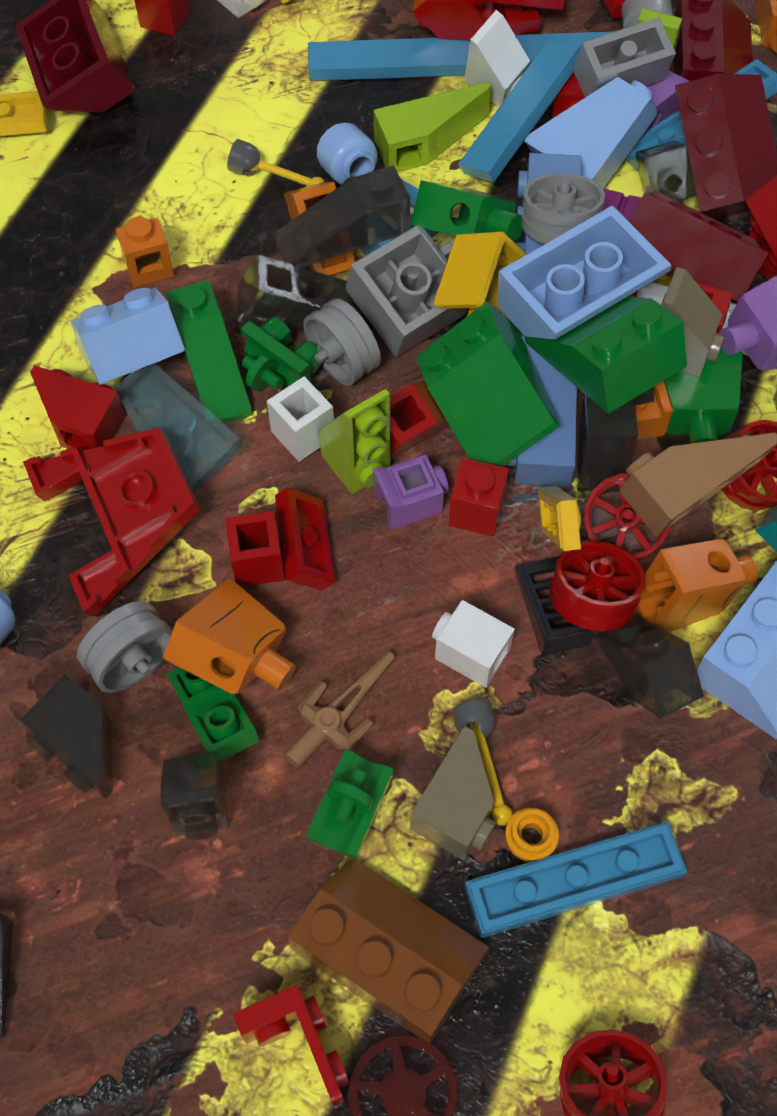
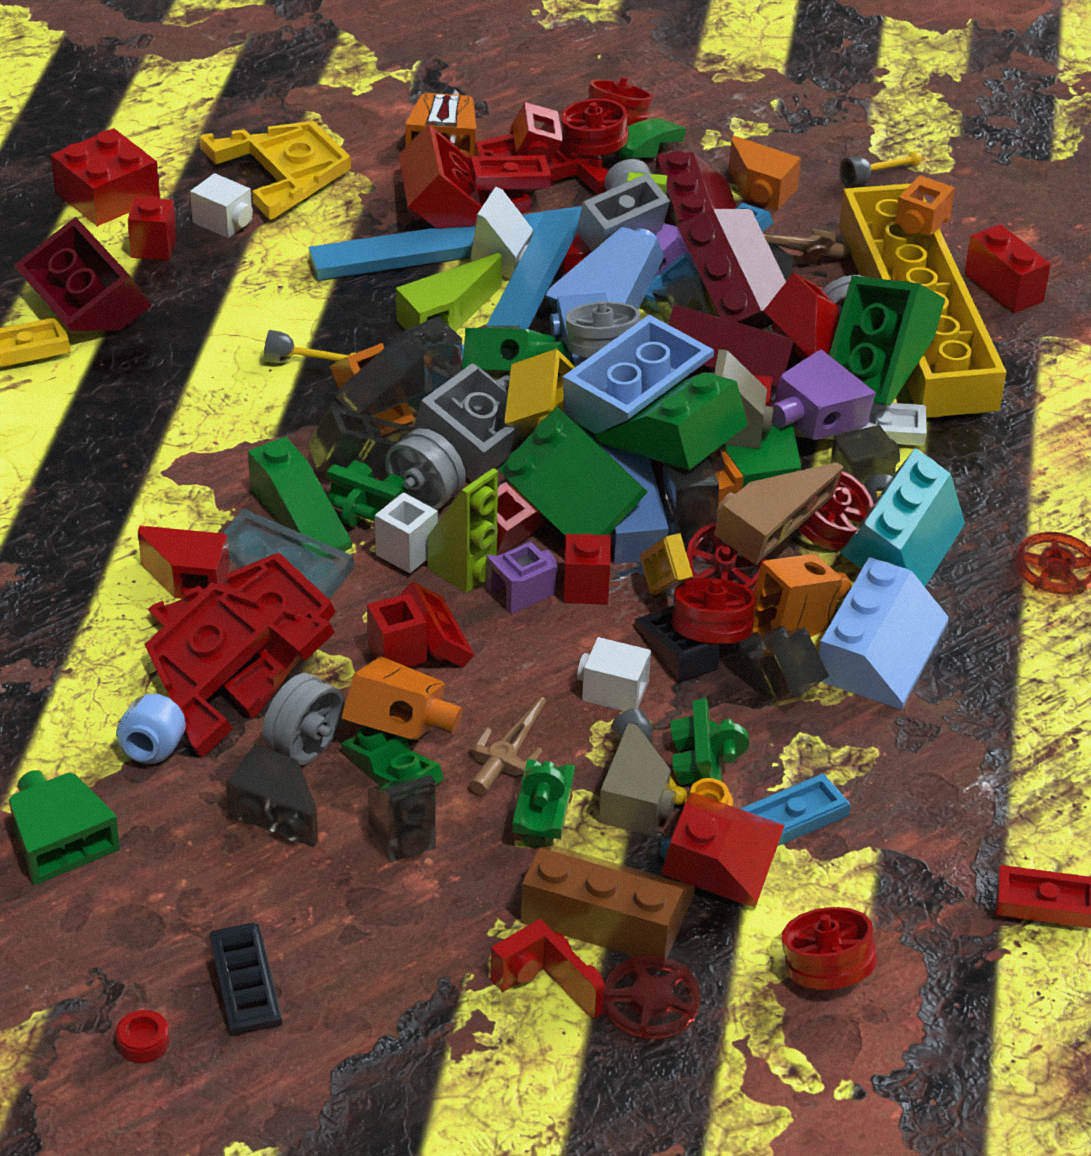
camera: 15 degrees left, 20 degrees down
light blue slope [71,287,185,385] -> none
orange brick [116,216,175,288] -> none
light blue head [317,122,378,185] -> none
none -> red wing [144,582,335,758]
none -> red slope [661,792,785,908]
none -> green hips [671,698,749,786]

